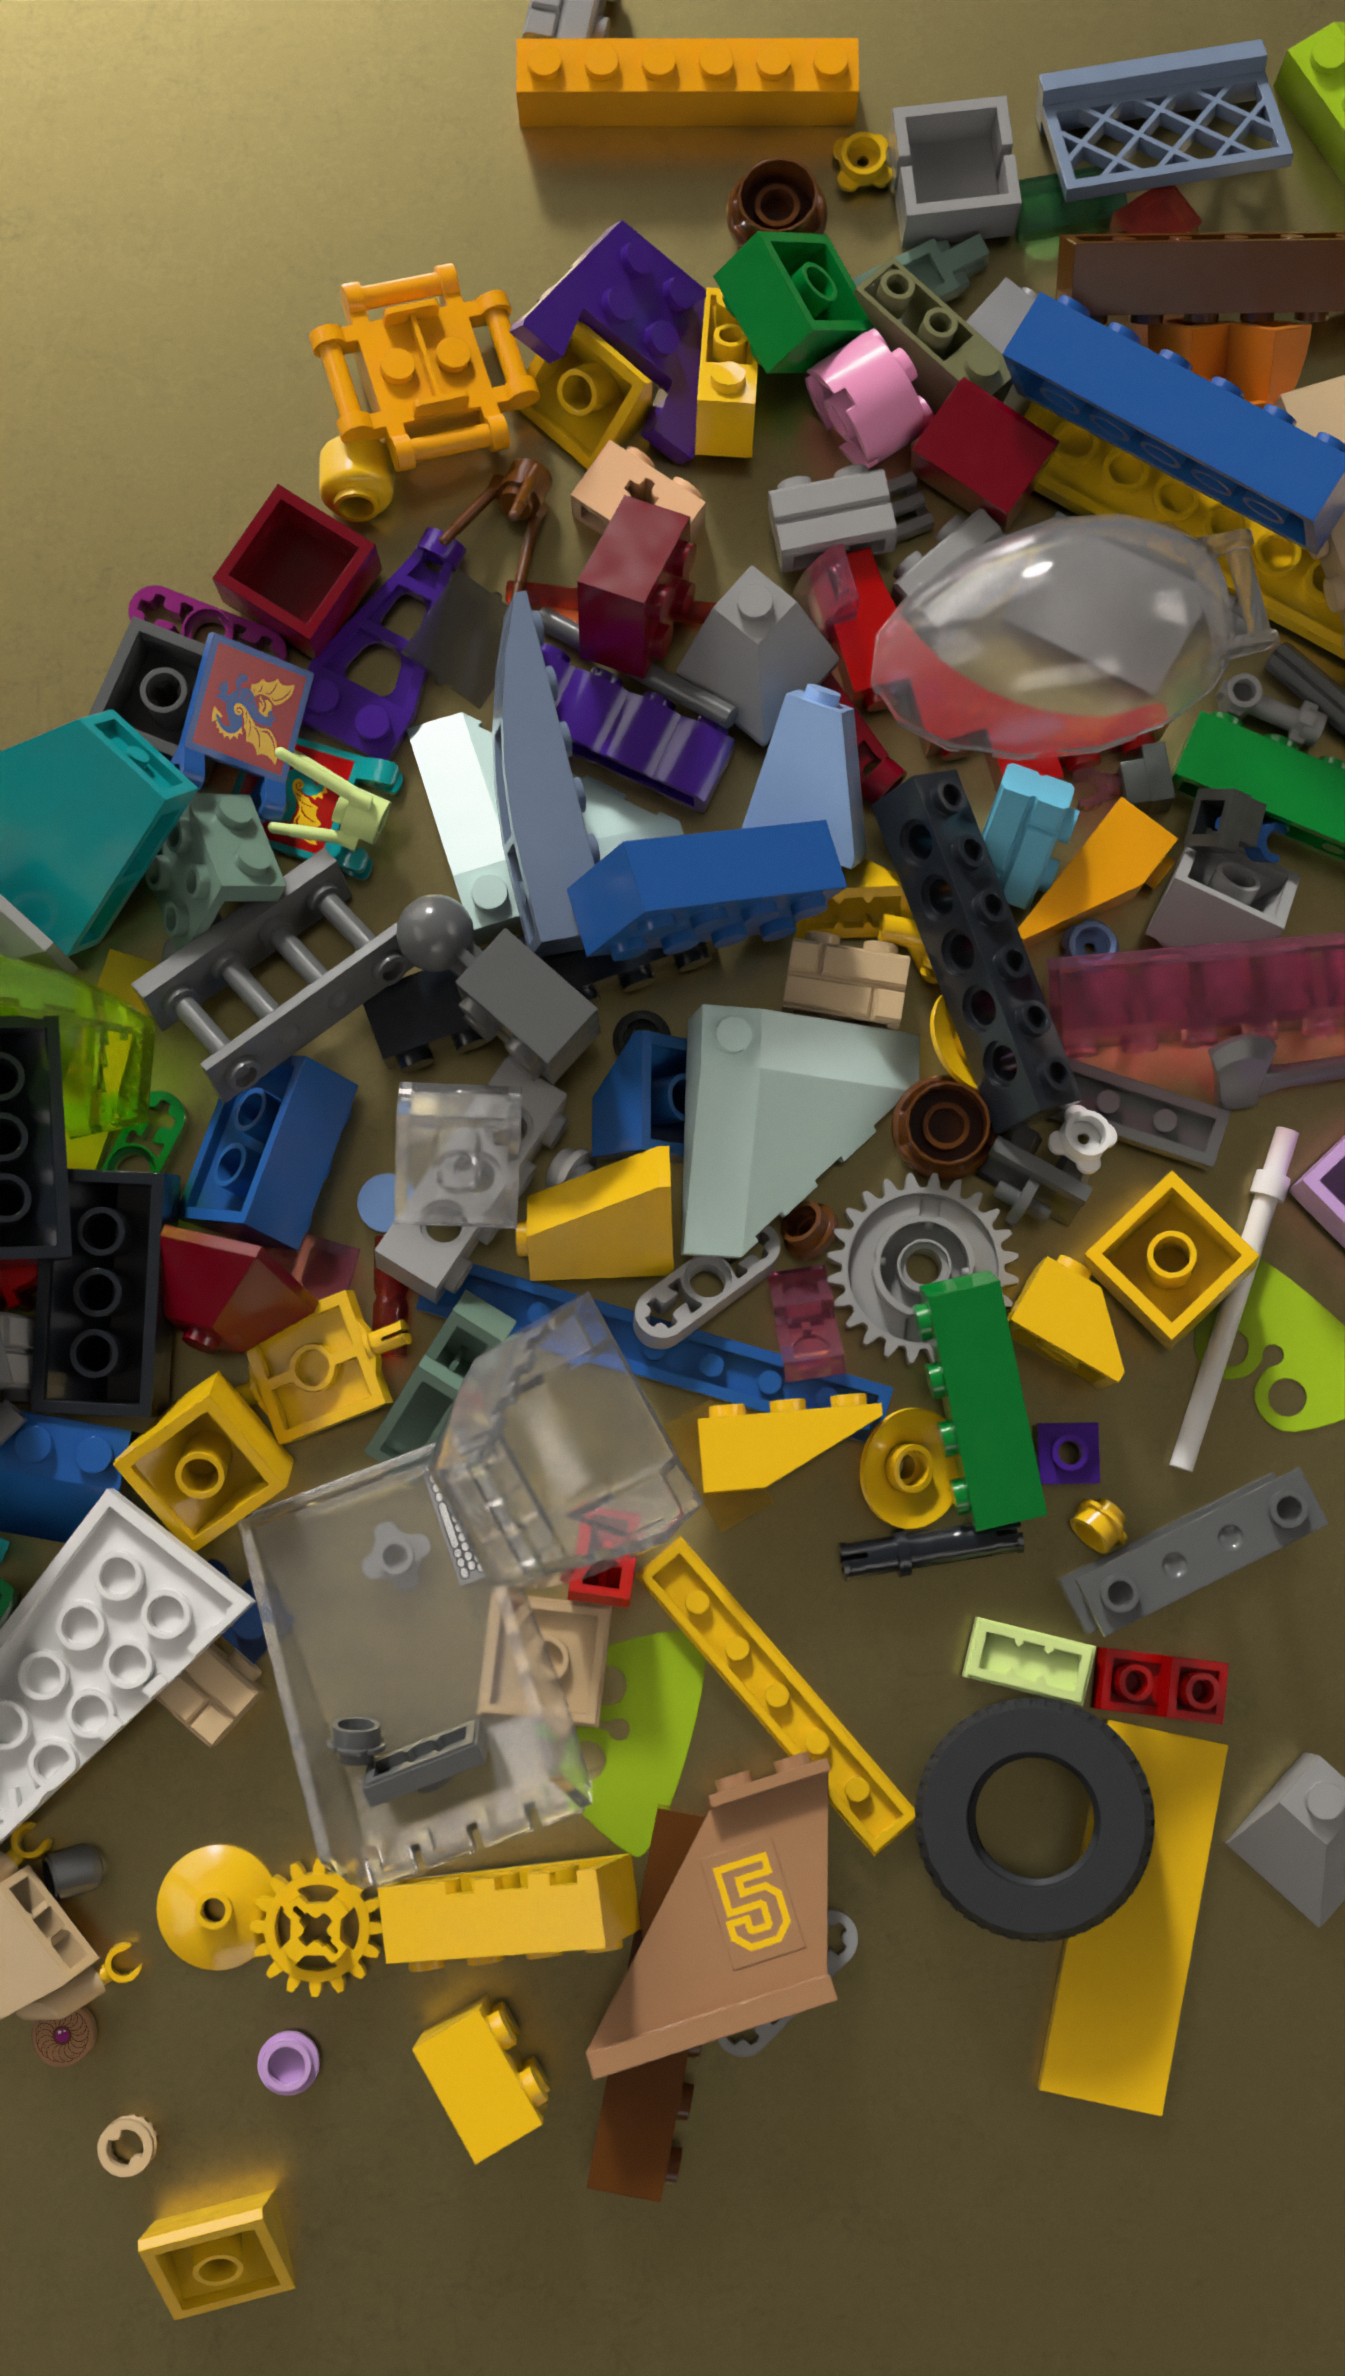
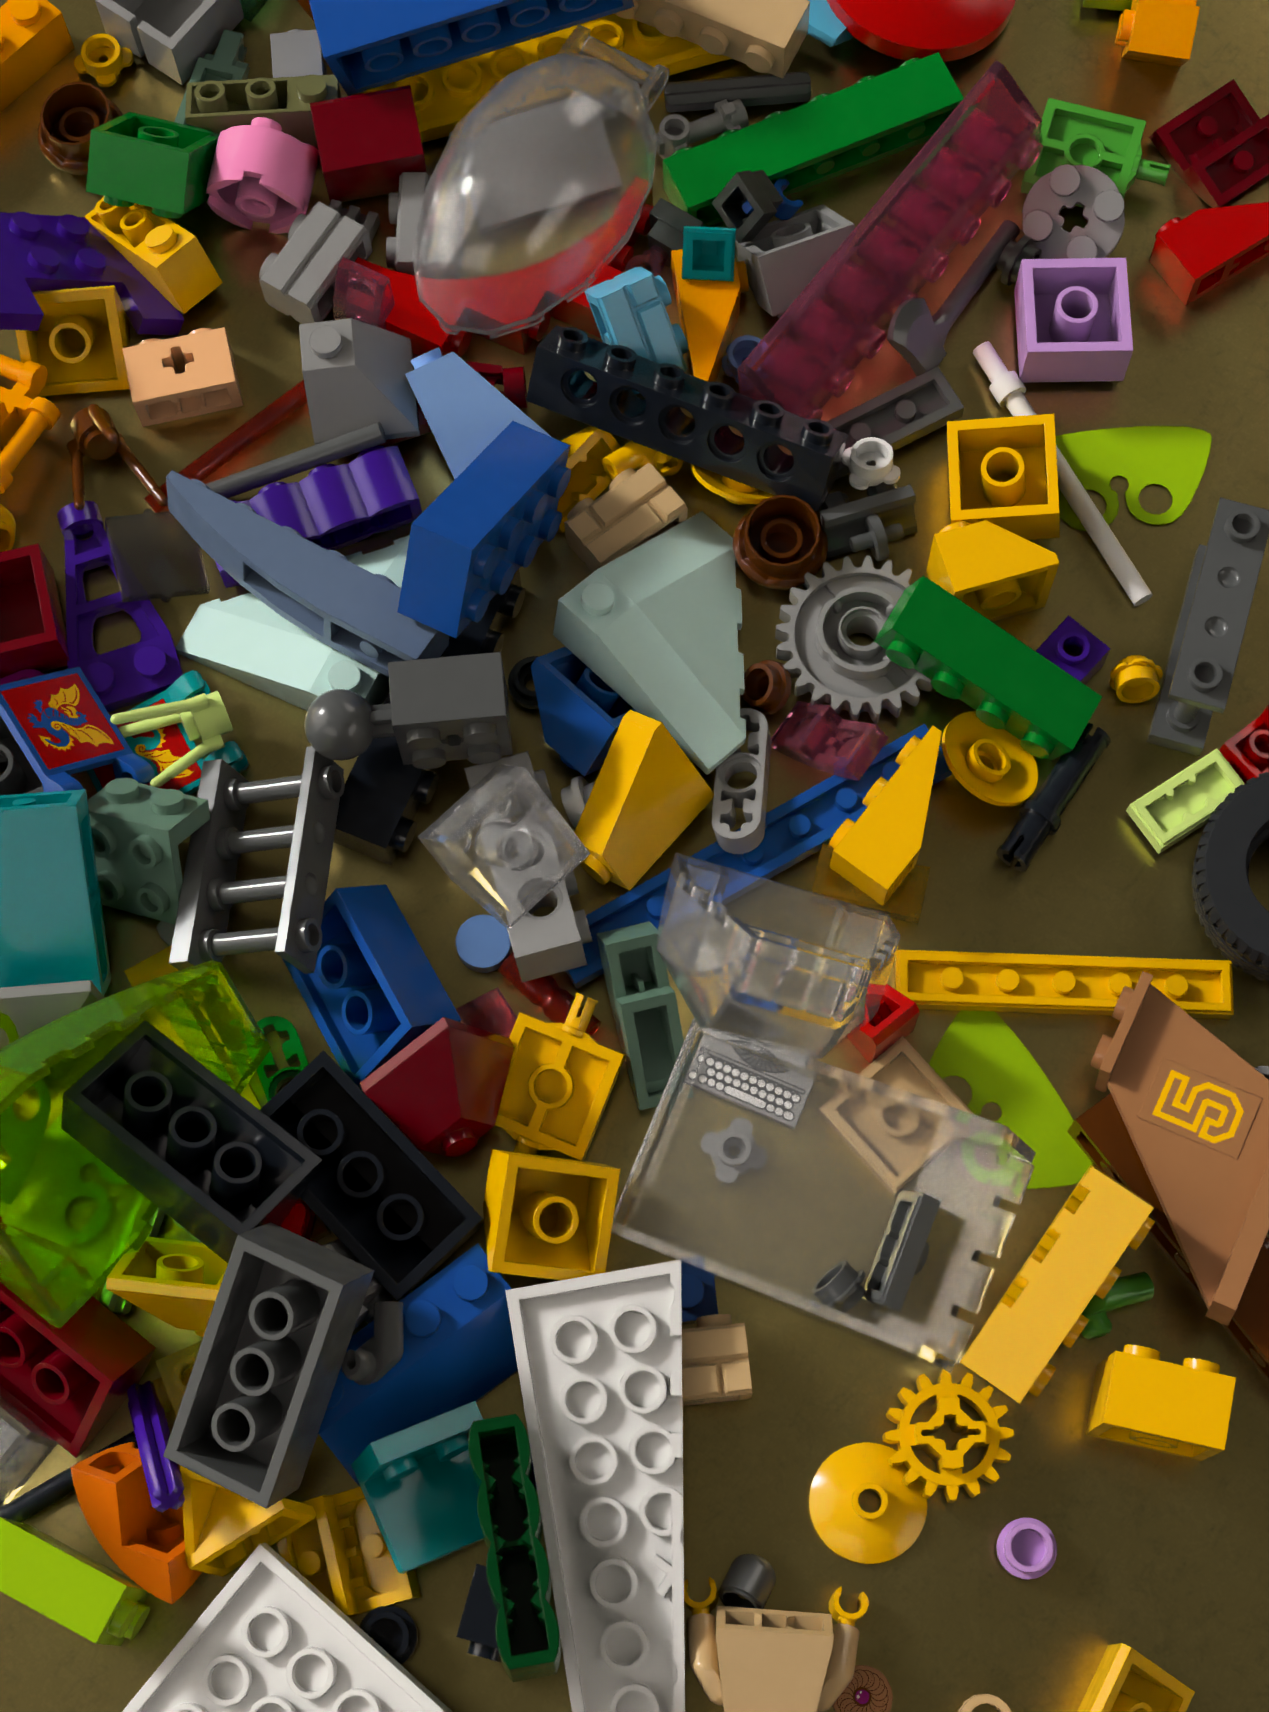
camera: 45 degrees left, 10 degrees down
dark red piece [577,495,697,679] -> none
none -> teal slope [682,226,736,281]
none -> bright green arm [1081,1272,1154,1340]

